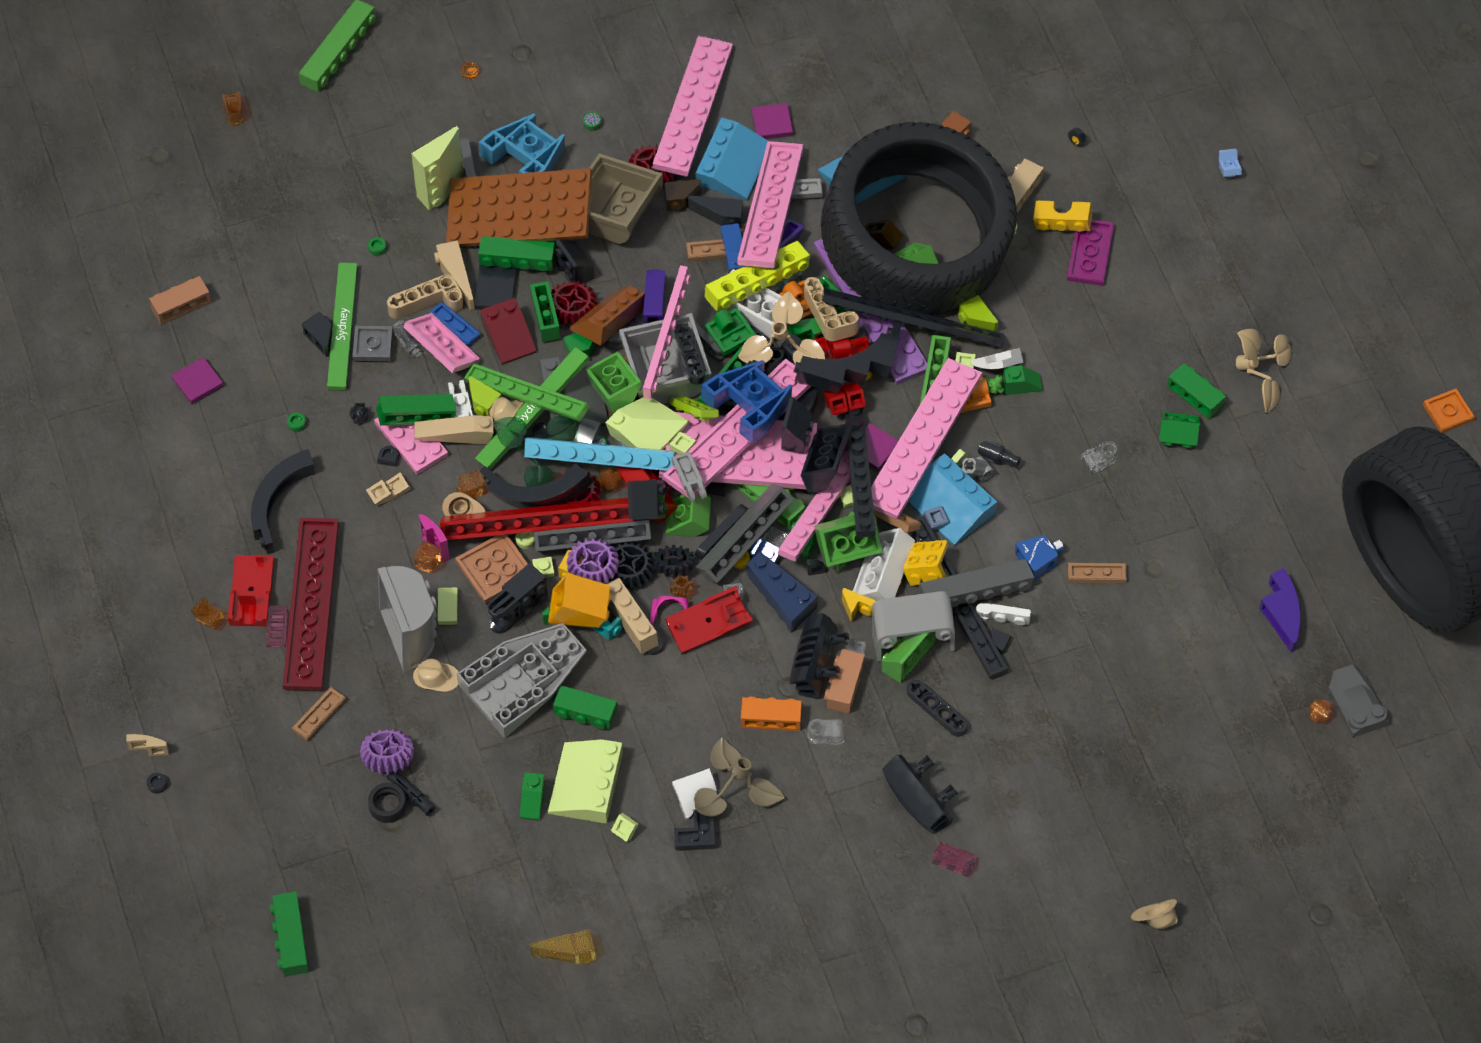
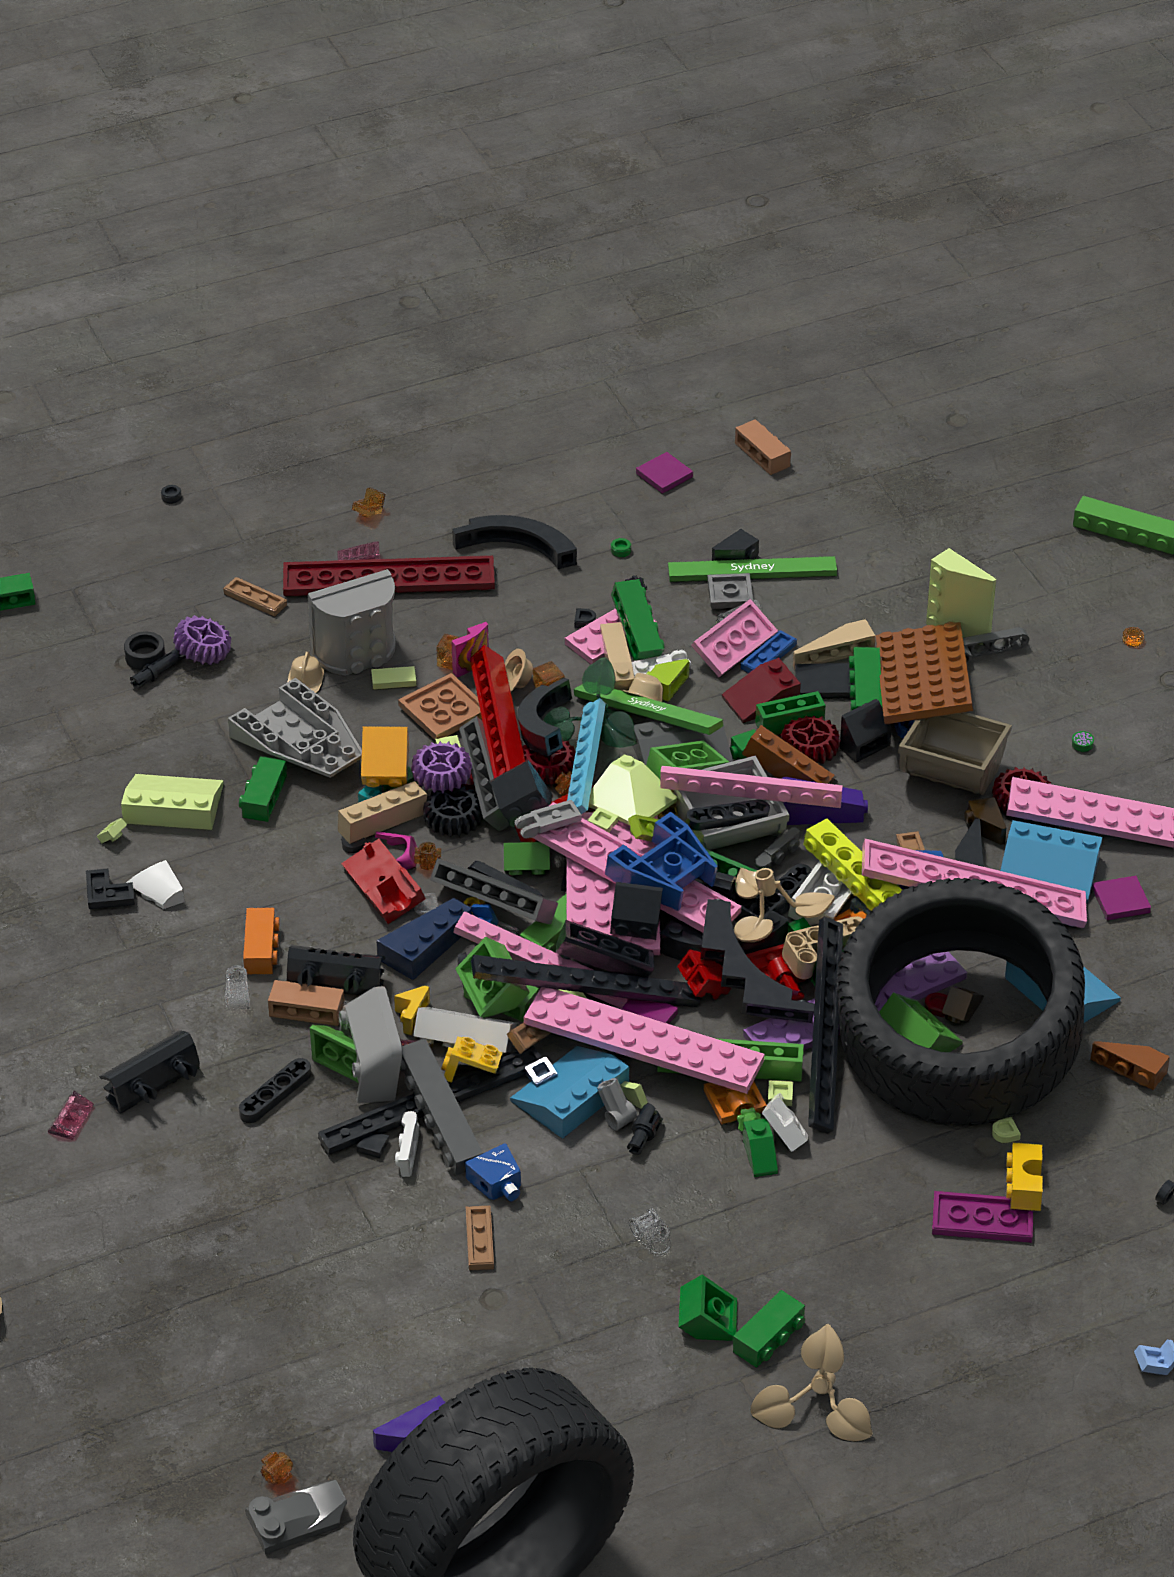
camera: 85 degrees right, 15 degrees down
tan slope [127,734,169,756] -> none
clear orange piece [222,91,243,126] -> none
red piece [228,554,274,627] -> none
tan slope [366,473,411,505] -> none
green tile [368,237,387,256] -> none
tan beam [387,274,463,319] -> none
bright green tile [464,363,590,422] -> none
dark azure wedge [479,114,565,173] -> none
black brick [488,563,548,634] -> none
green slope [520,772,545,821] -> none
dark grey slope [573,417,601,443] -> none
black gear [653,545,695,577] -> none
dark tan plant [694,737,785,817] -> none
green plate [705,307,756,356] -> none
lime slope [958,295,998,332] -> none
tan brick [1008,158,1044,213] -> none

